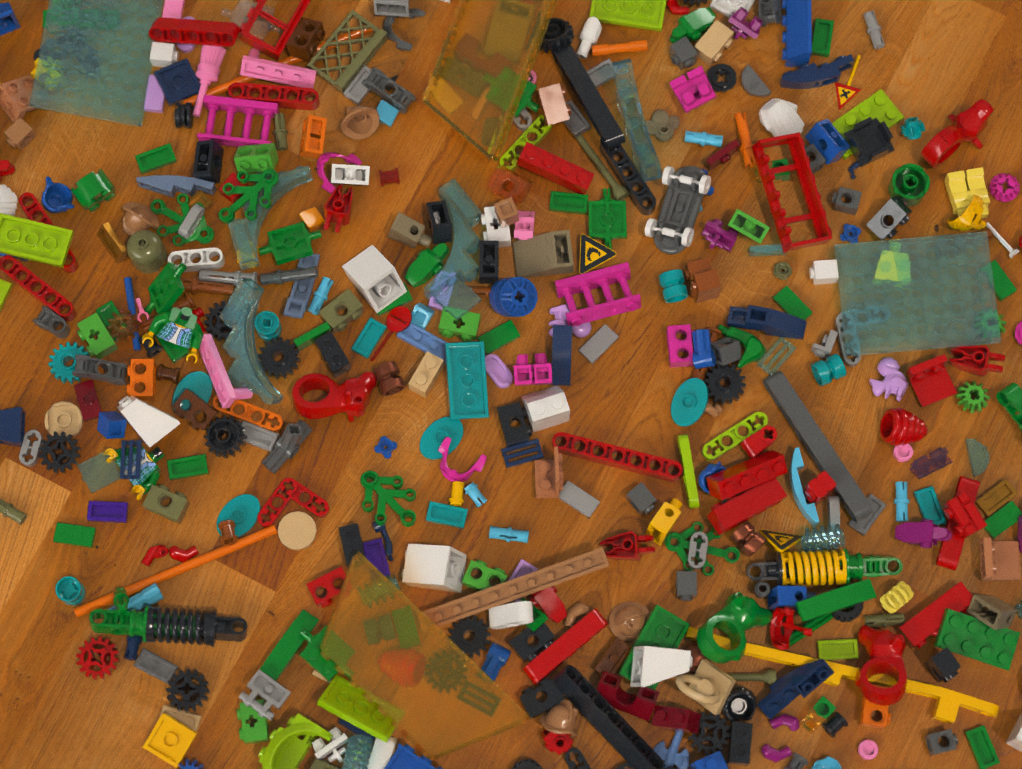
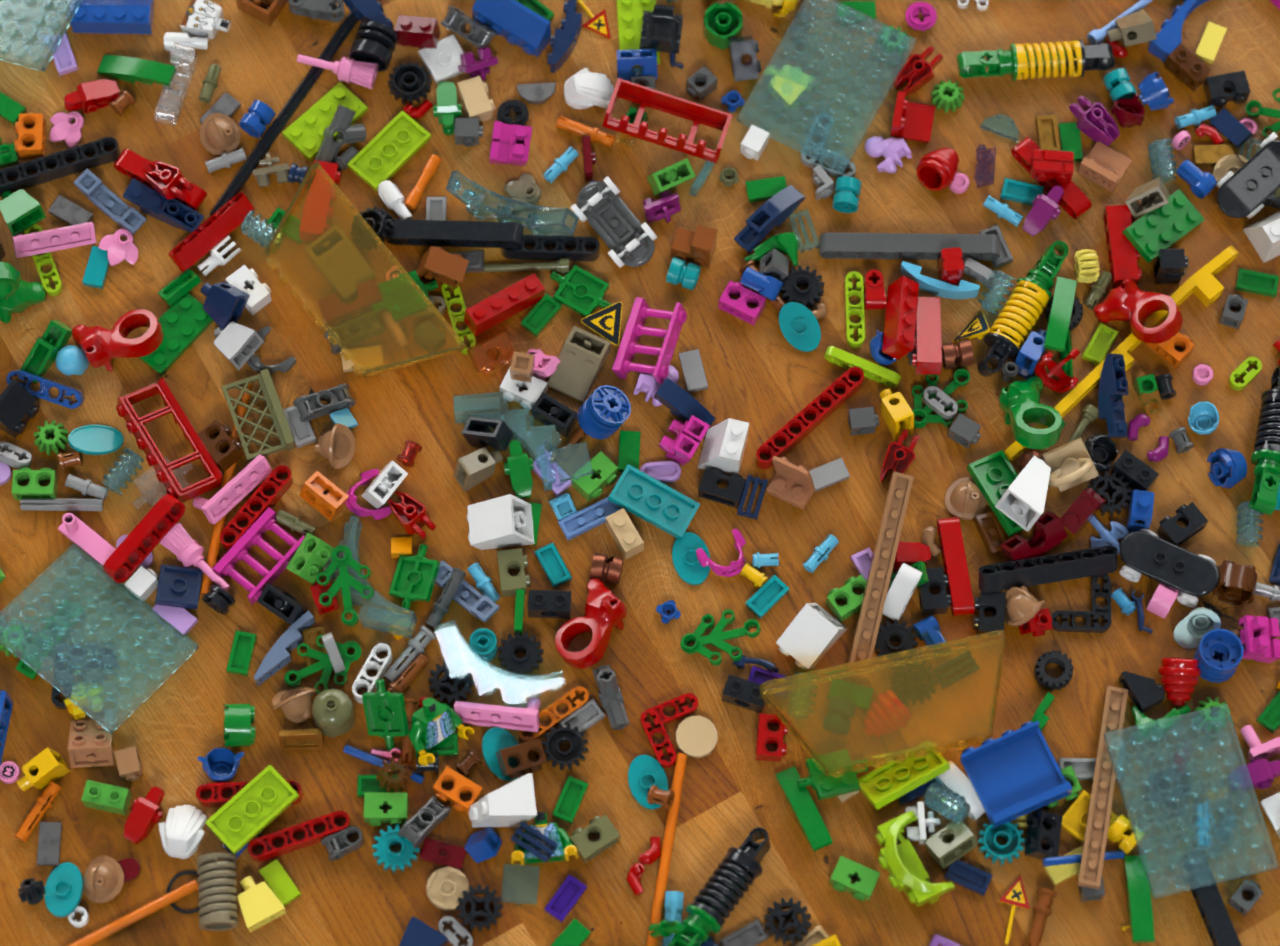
camera: 60 degrees left, 5 degrees down
light grey plate [238,670,291,721] -> none
red piece [370,306,412,362] -> none

